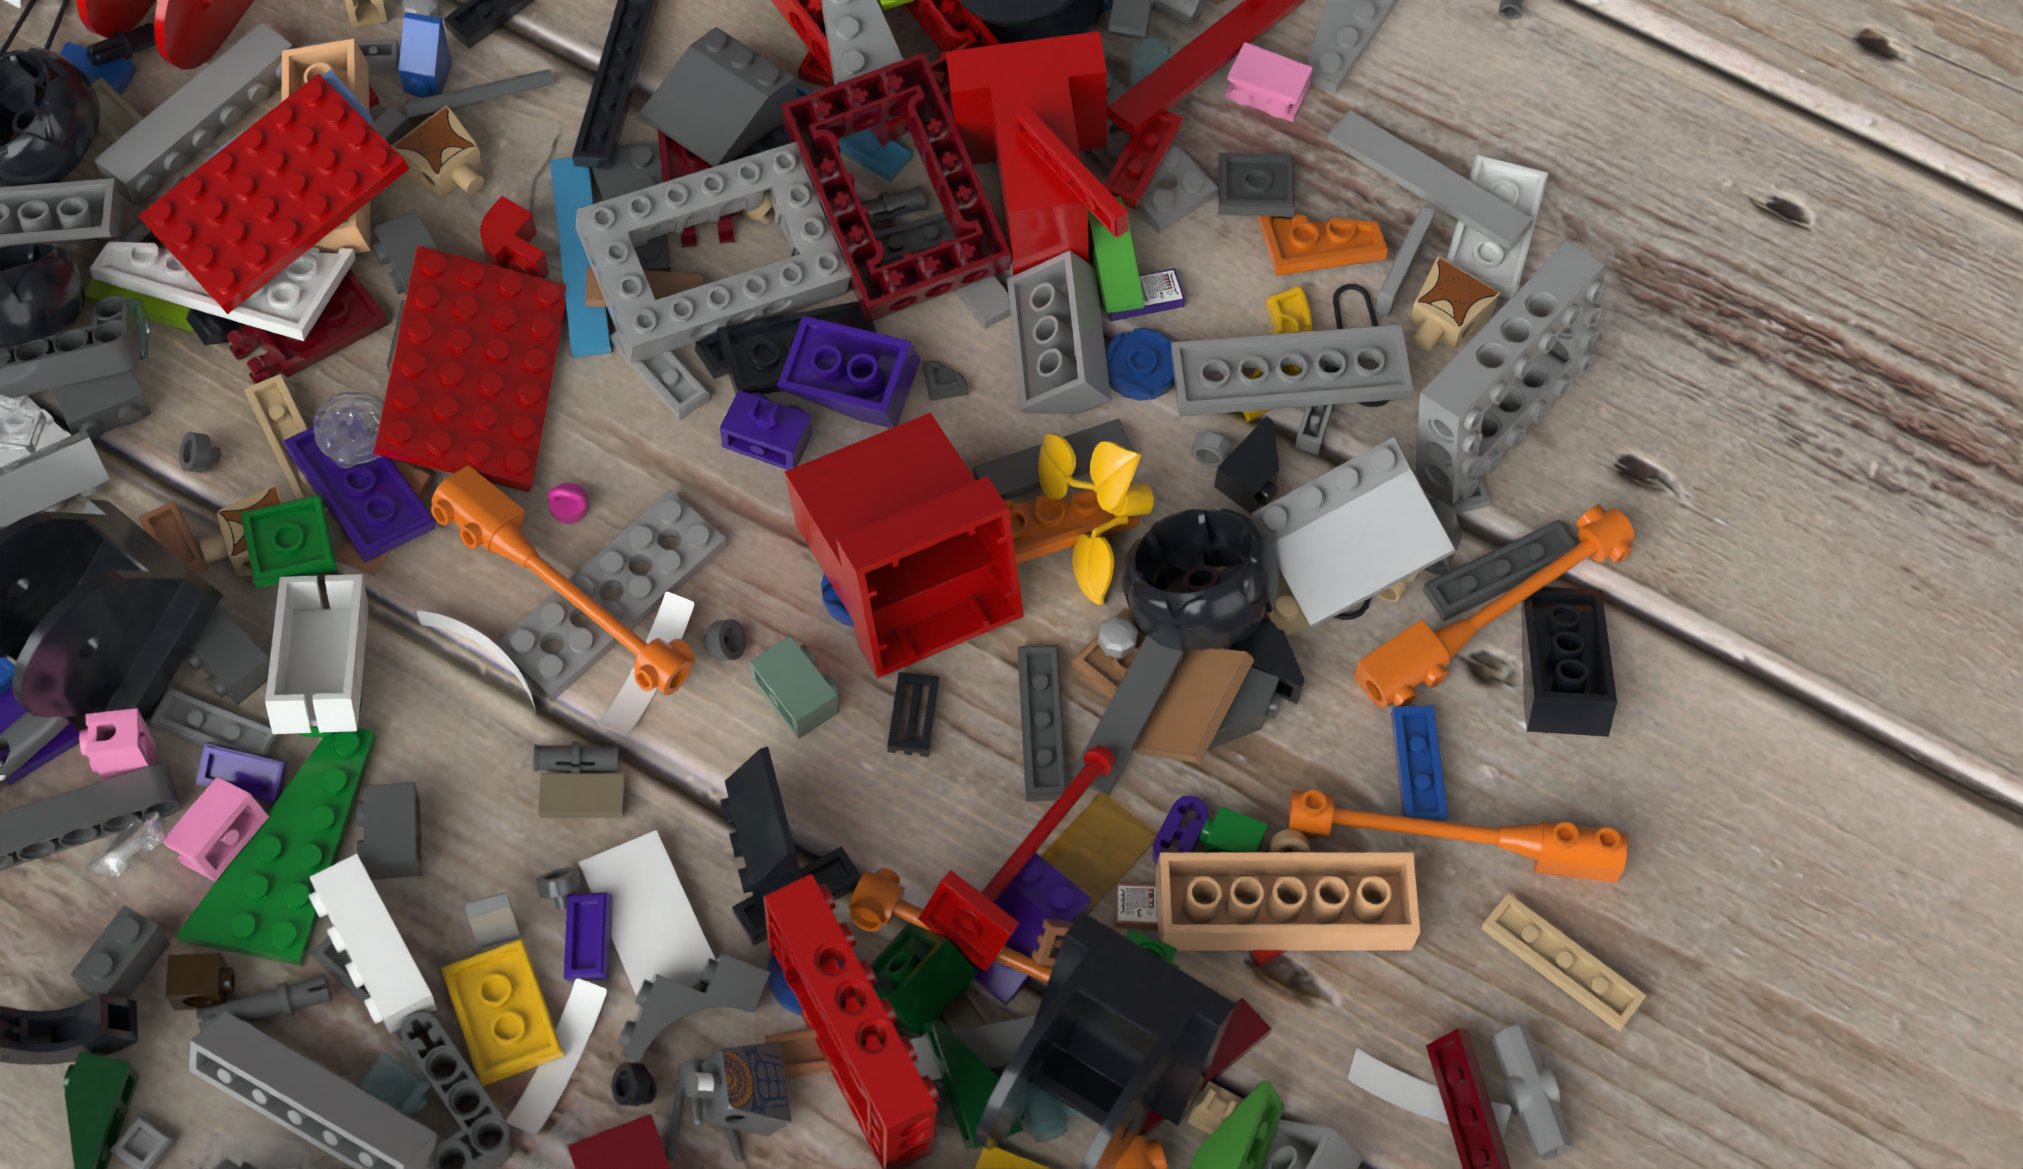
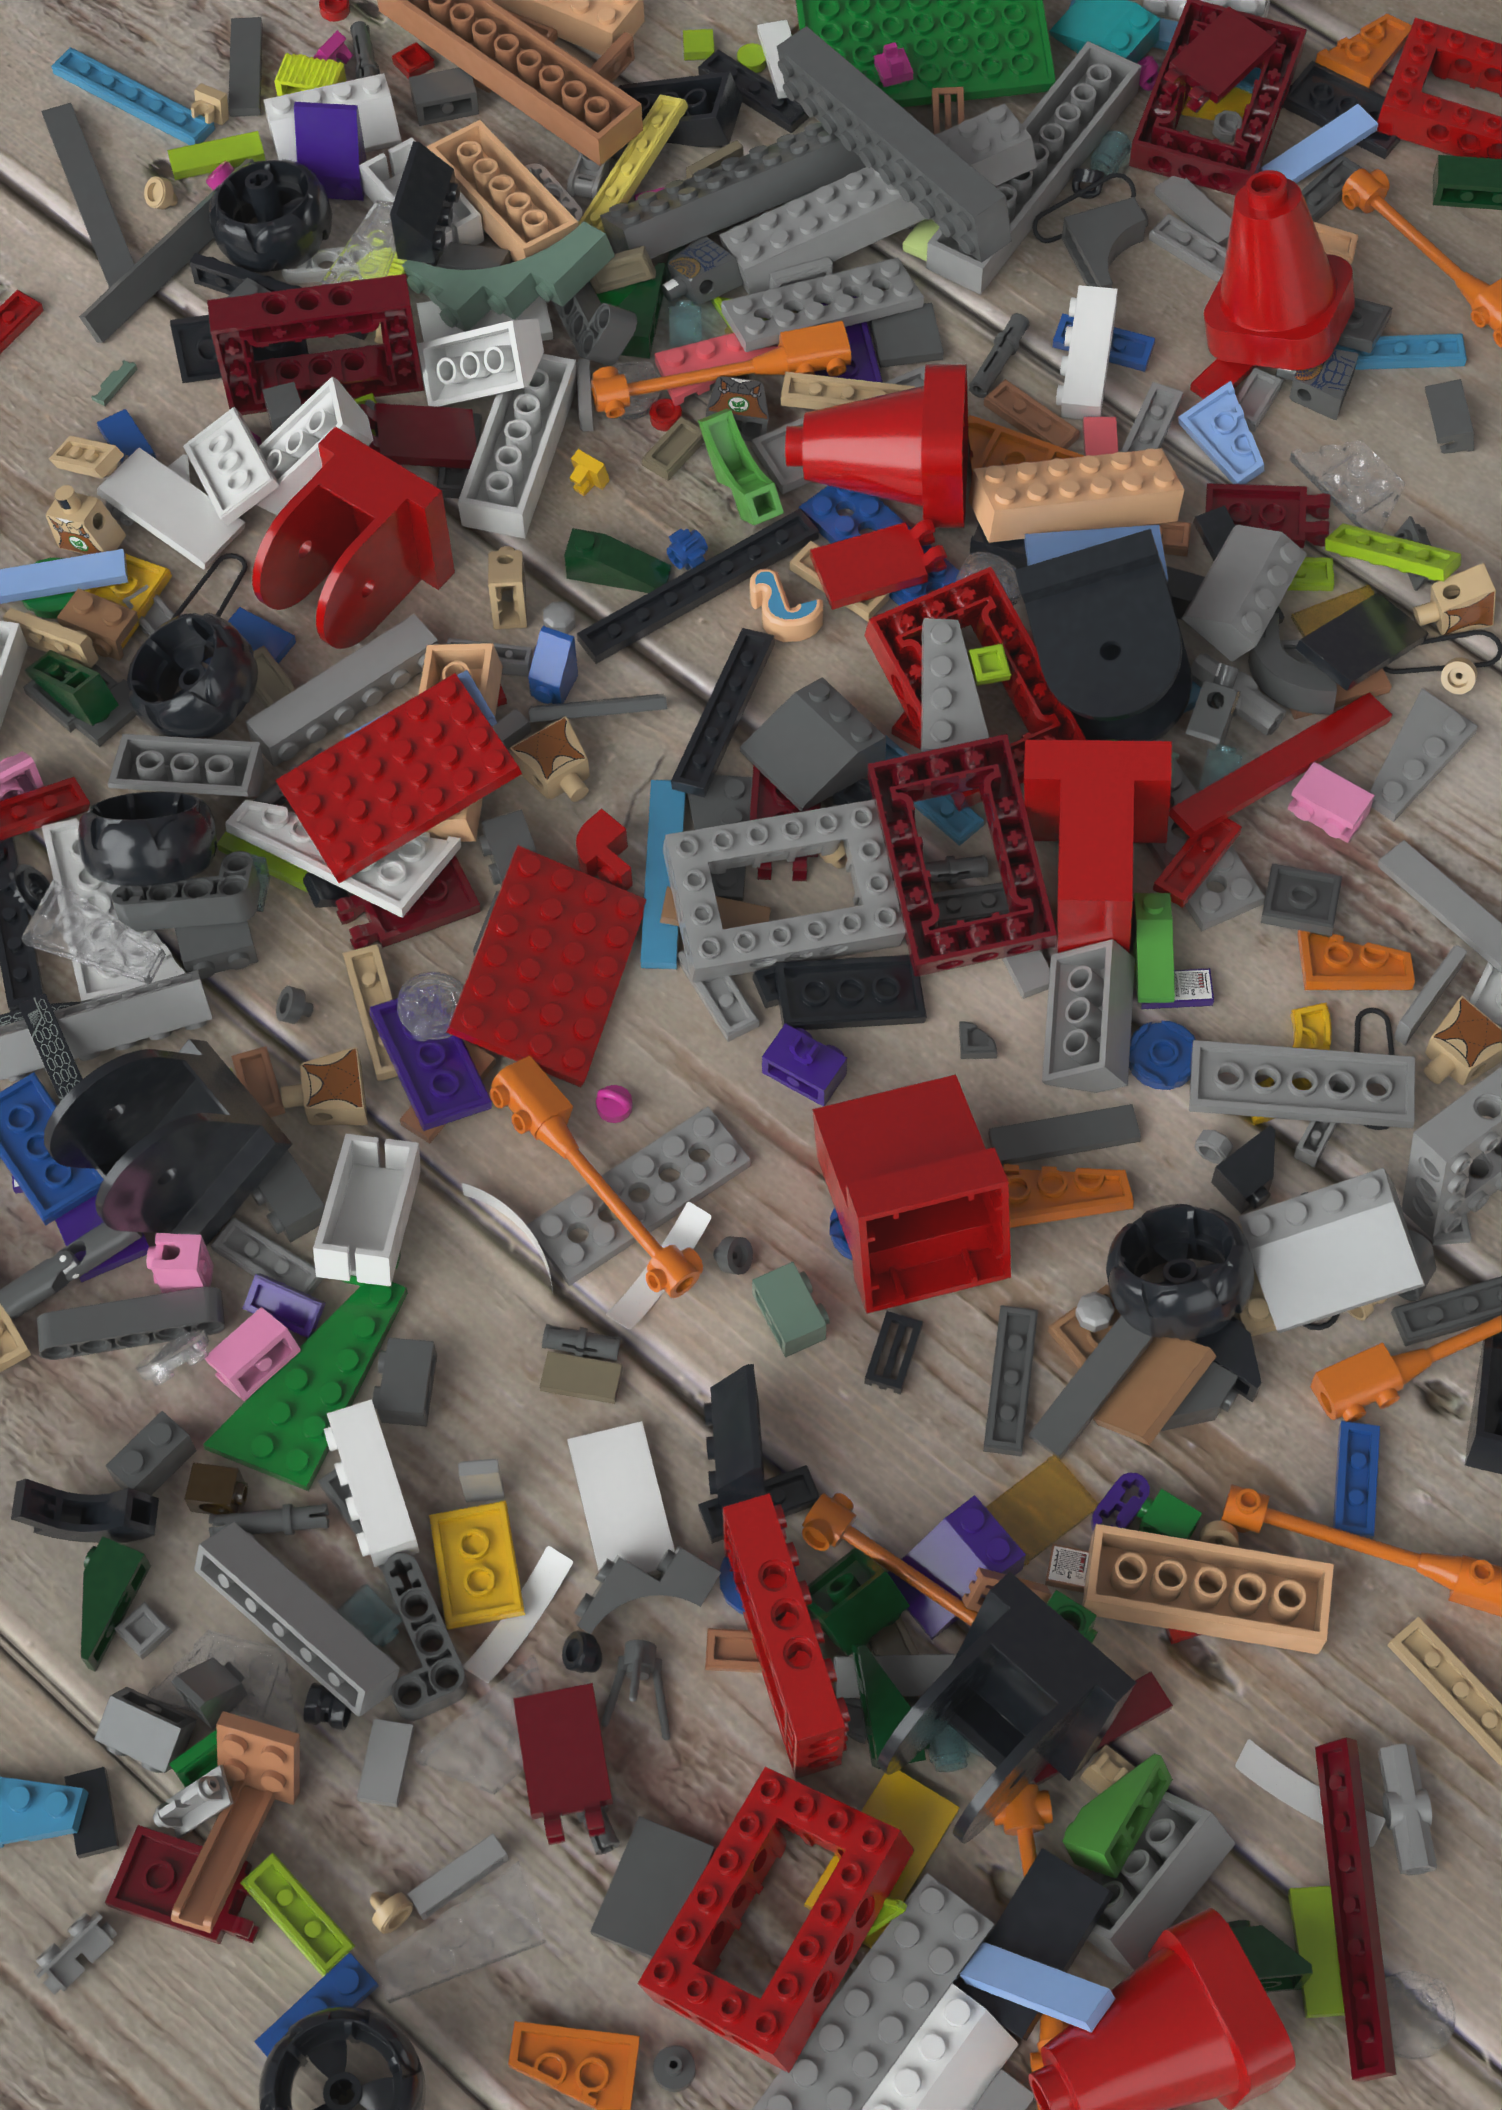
camera: 15 degrees right, 0 degrees up
black axle [86,22,156,66] -> none
green tile [241,494,337,589] -> none
dark grey tile [536,868,582,910] -> none
dark purple tile [564,892,613,982] -> none
dark grey torso [685,1042,792,1136] -> none
dark purple slope [777,316,921,428] -> none
red tile [918,745,1115,972] -> none
red tile [1015,103,1128,238] -> none
yellow plant [1038,433,1154,605] -> none

